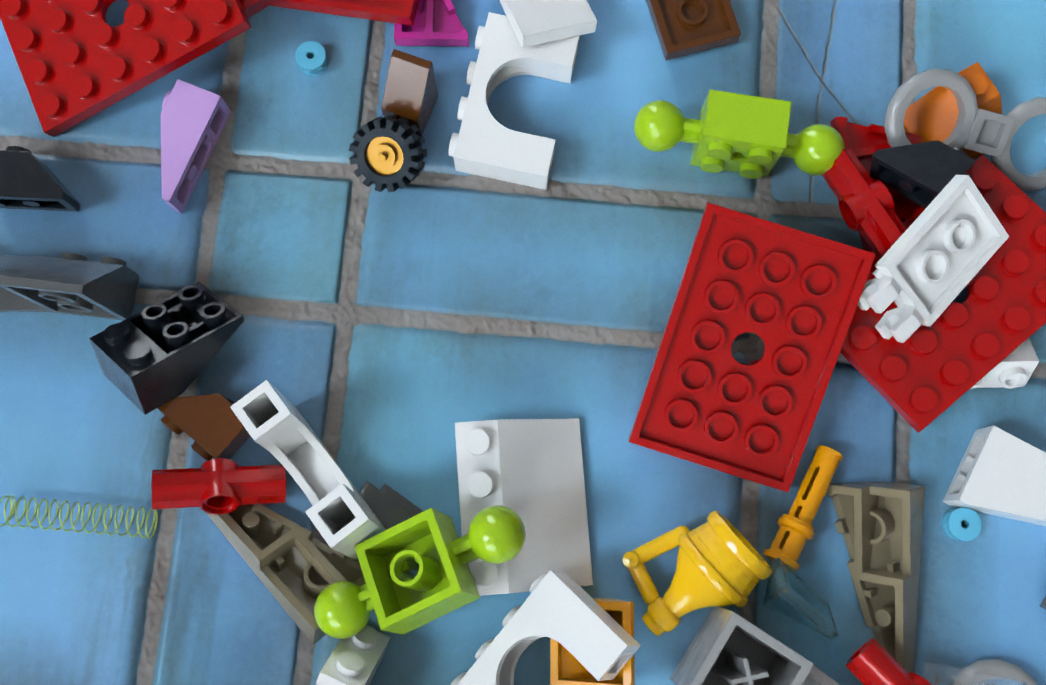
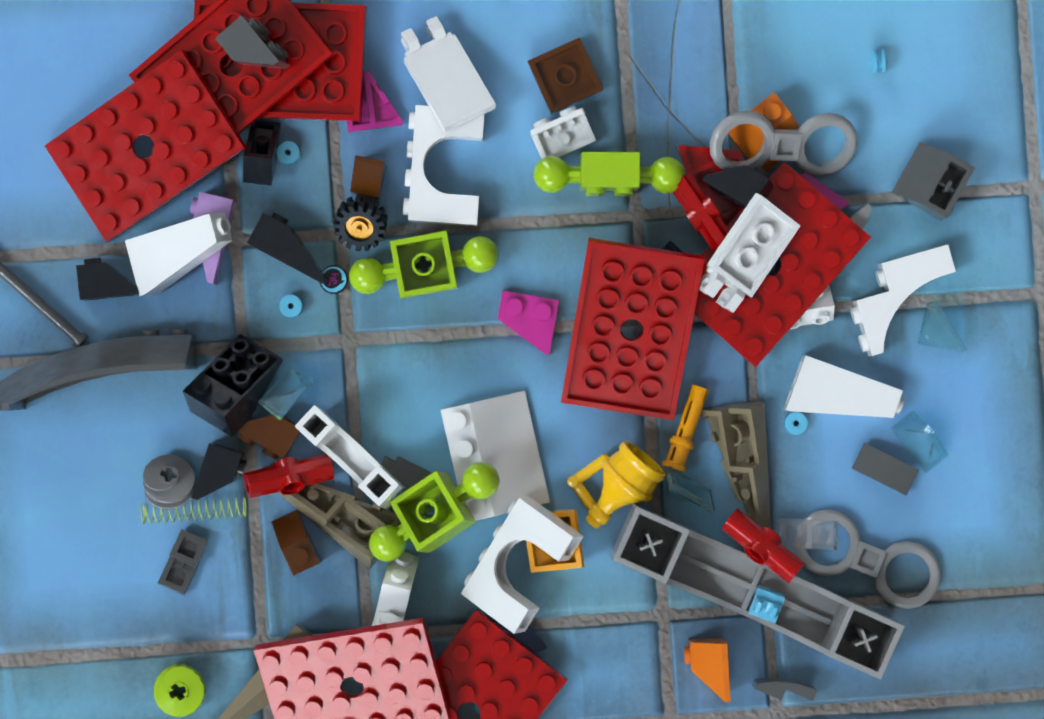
camera: 10 degrees left, 10 degrees up
none -> white slope [125,212,232,296]
none -> light grey piece [143,455,195,509]
none -> dark grey slope [158,529,208,596]
none -> black slope [191,442,247,500]
none -> black slope [243,120,281,186]
none -> black slope [247,212,329,286]
none -> clear light blue slope [258,363,315,421]
none -> reddish brown slope [271,510,322,576]
none -> medium azure piece [279,295,303,318]
none -> tile [319,265,349,294]
none -> lime brick [349,231,499,299]
none -> dark pink wing [498,291,559,355]
none -> white bracket [530,106,596,159]

